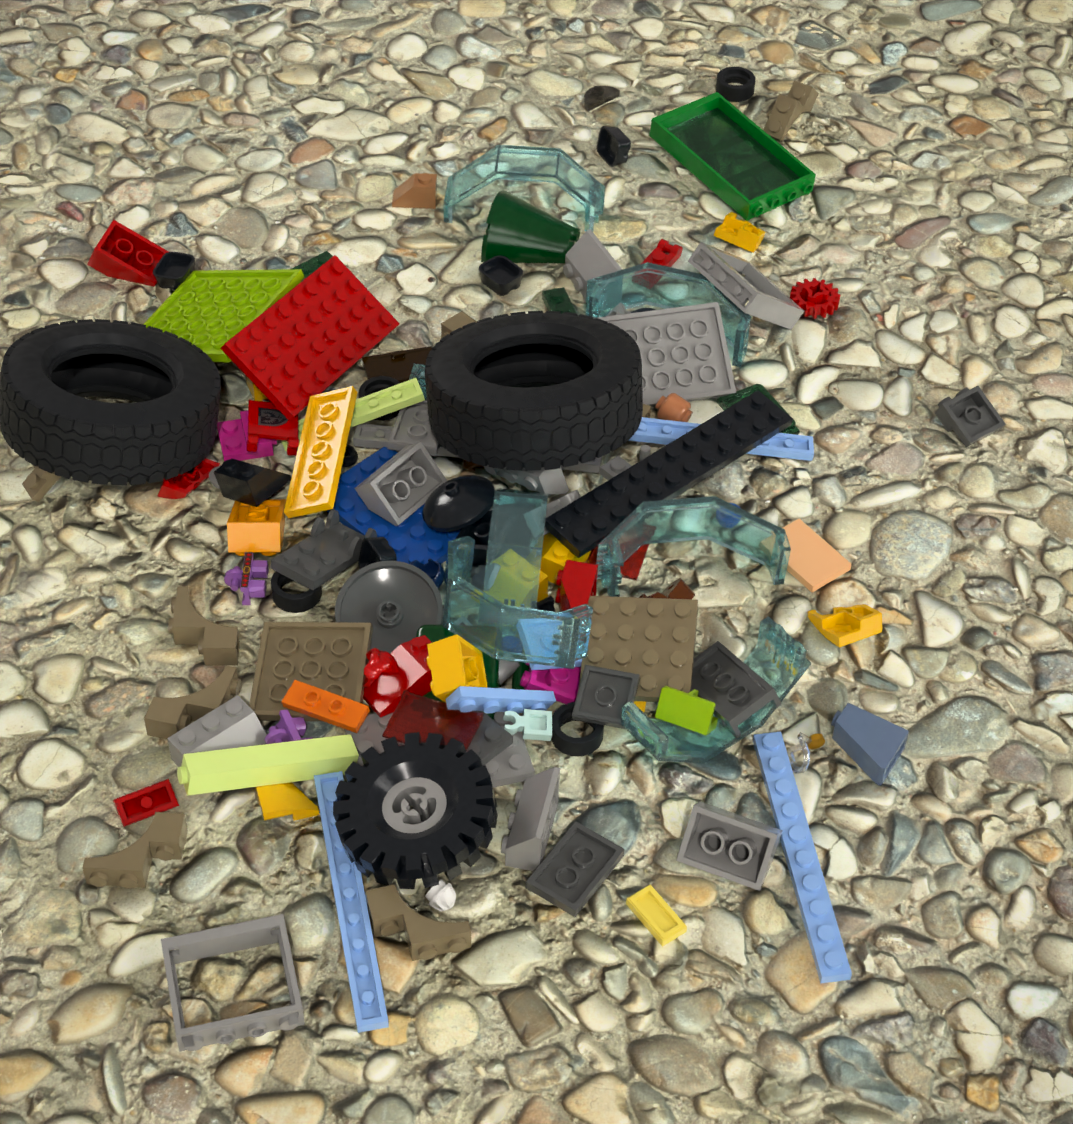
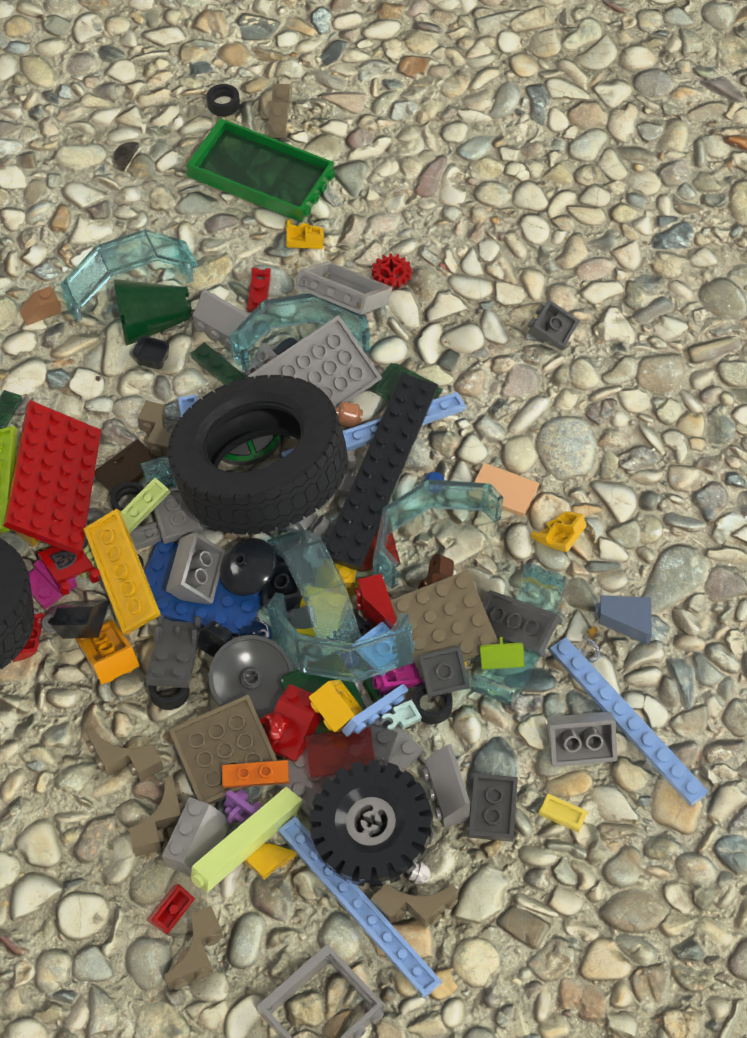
camera: 25 degrees left, 10 degrees up
medium lavender hips [224,552,269,605] -> none
black piece [597,126,631,167] -> none

